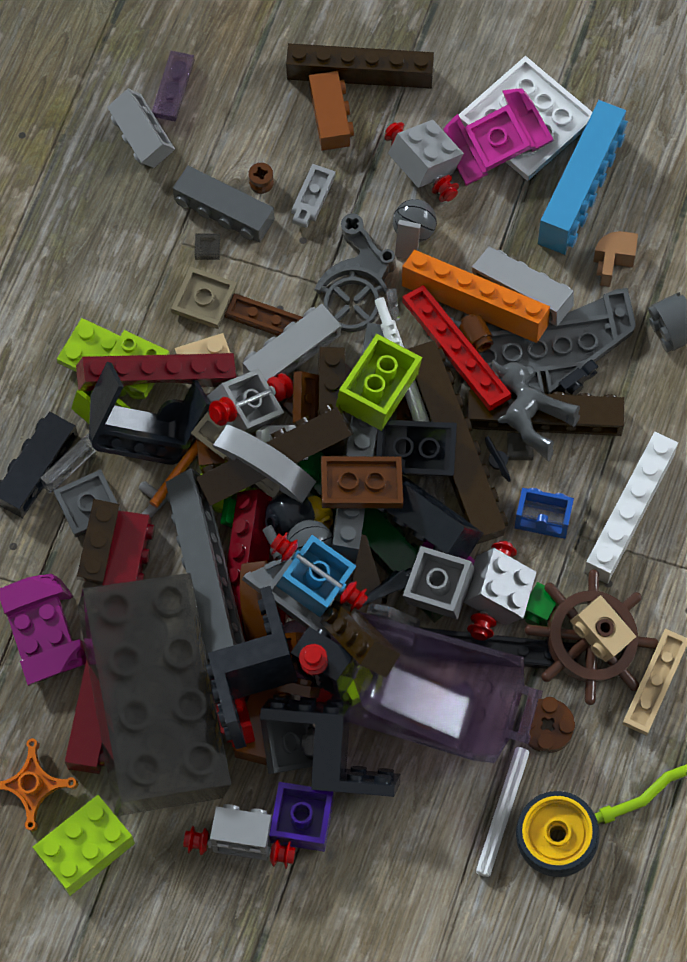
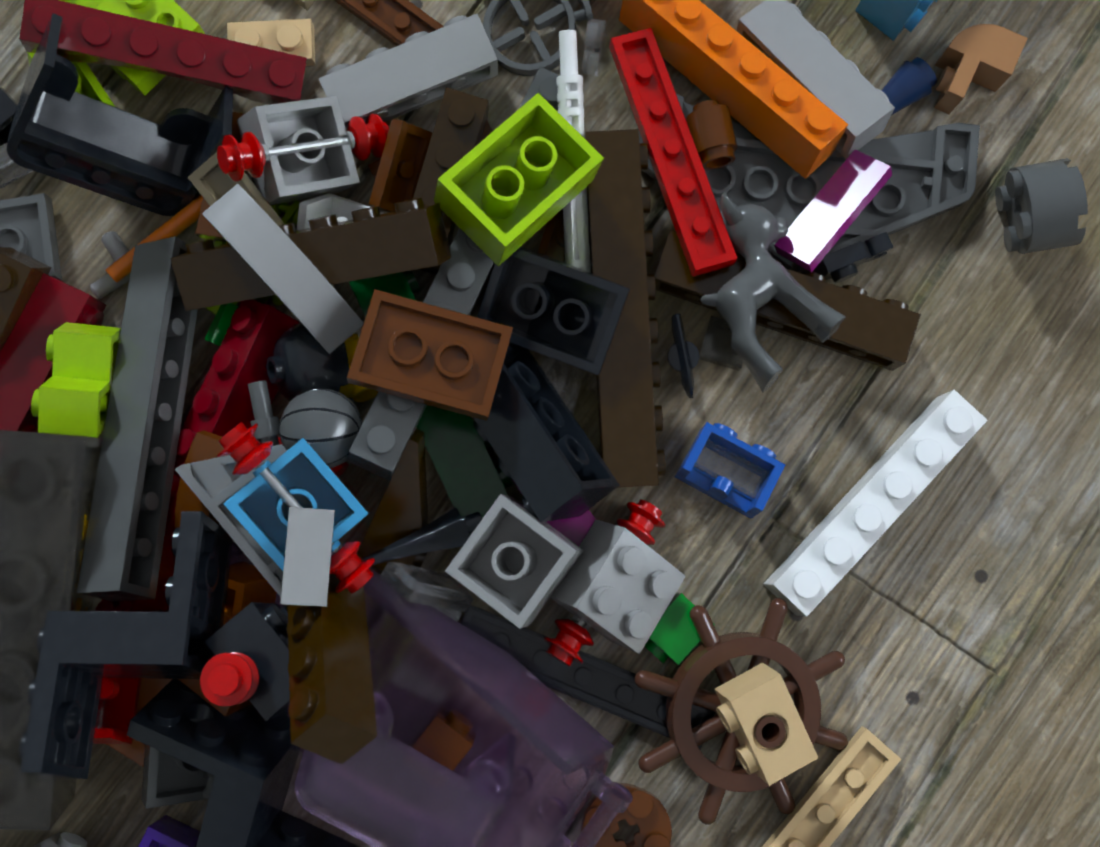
camera: 10 degrees right, 15 degrees up
none -> lime brick [31,322,121,438]
none -> light grey piece [280,507,335,607]
none -> tile [774,149,892,272]
none -> dark blue cone [882,57,937,116]

